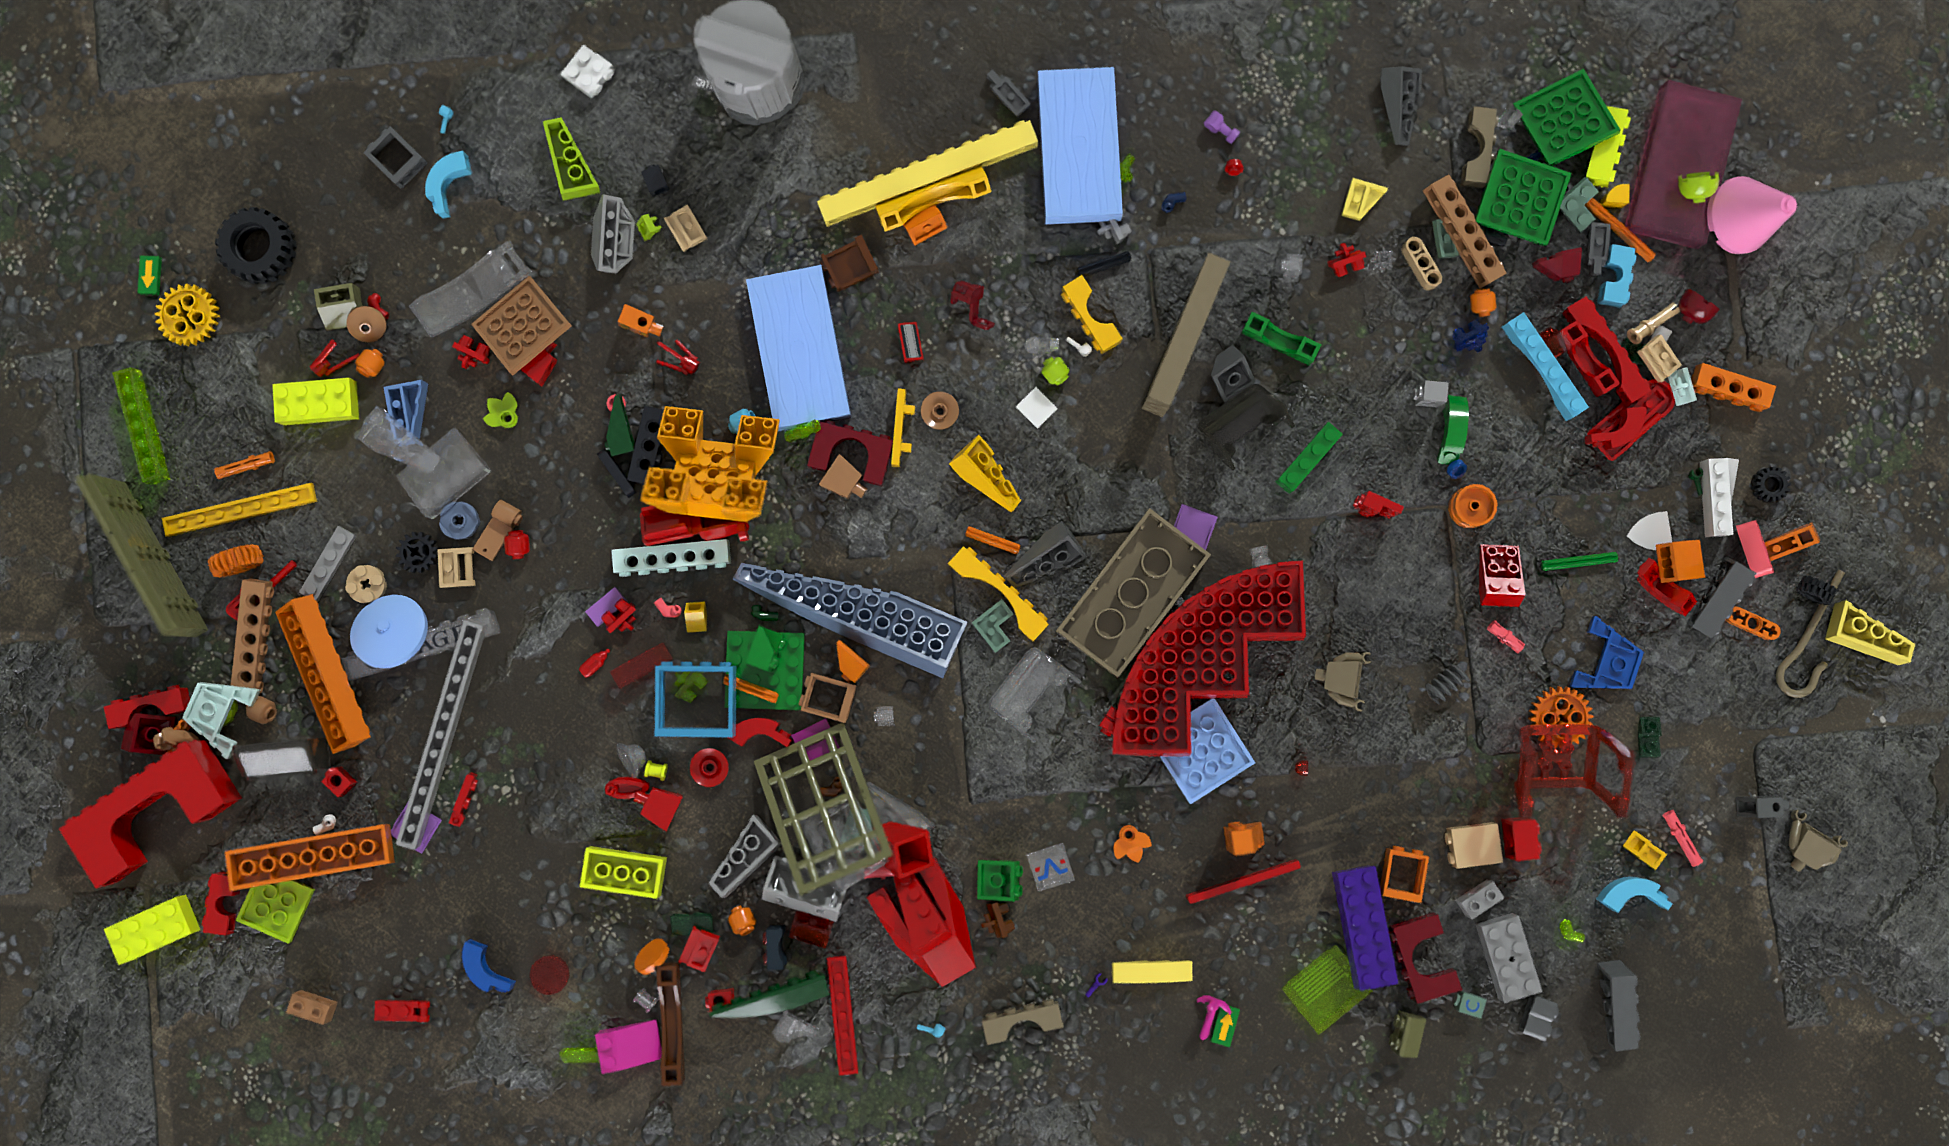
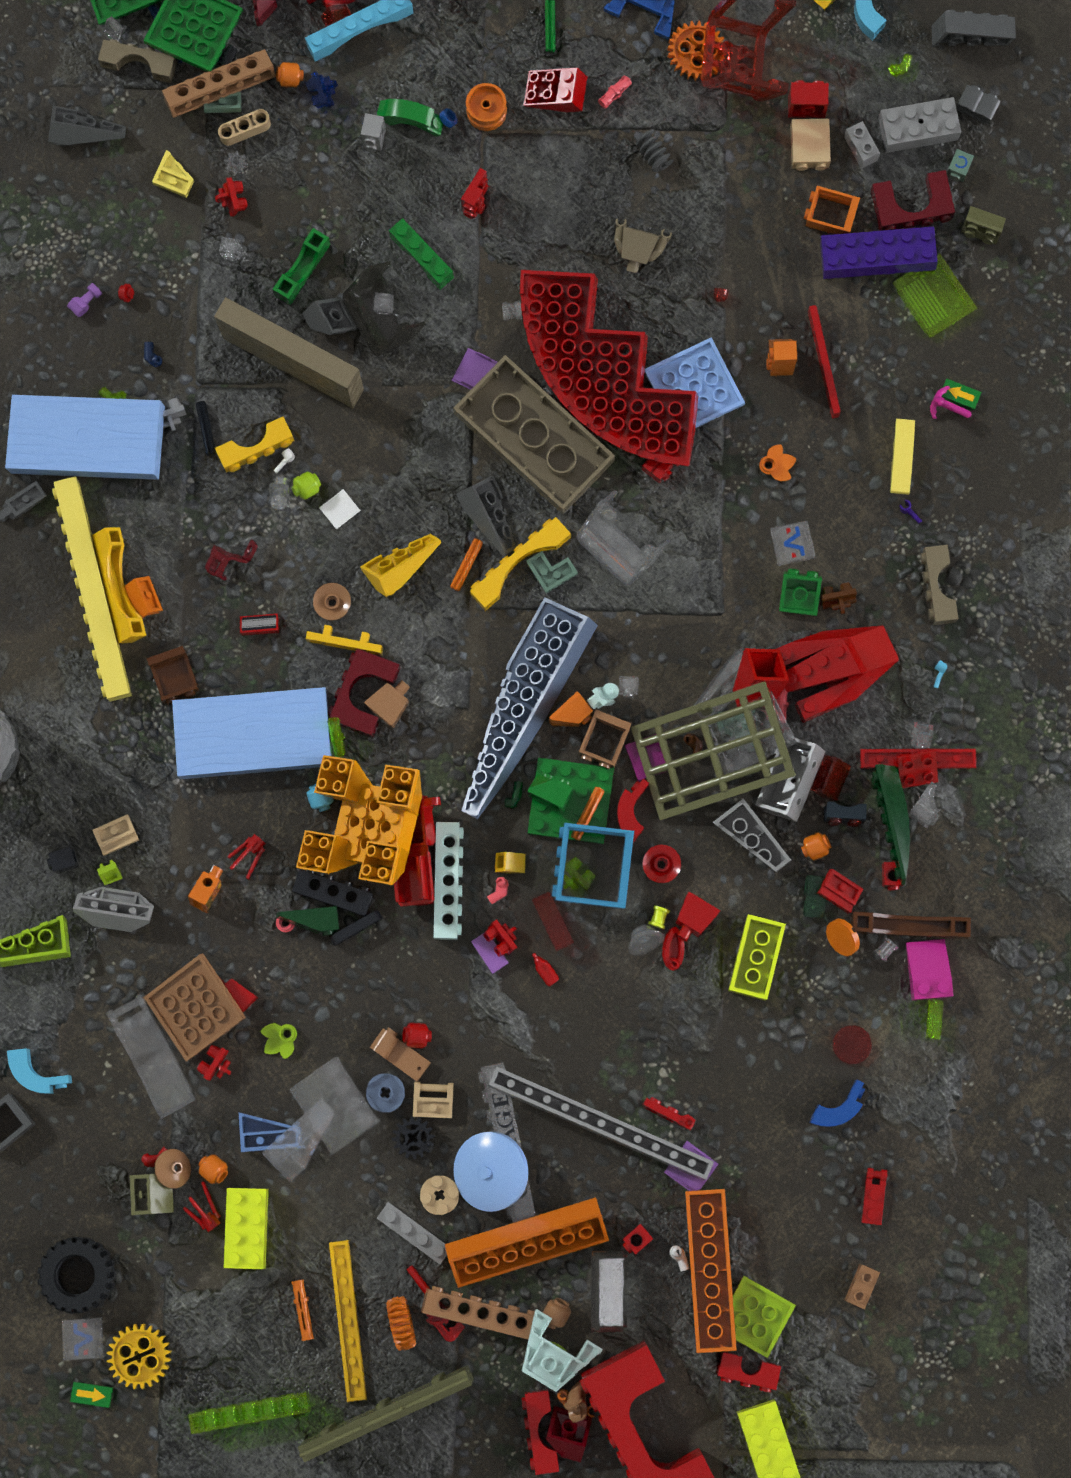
camera: 80 degrees left, 5 degrees down
none -> clear tile [62,1318,104,1361]
none -> clear tile [373,293,394,315]
none -> light aqua hips [587,683,619,709]
none -> red hinge [896,748,938,788]
none -> clear plate [911,722,933,748]

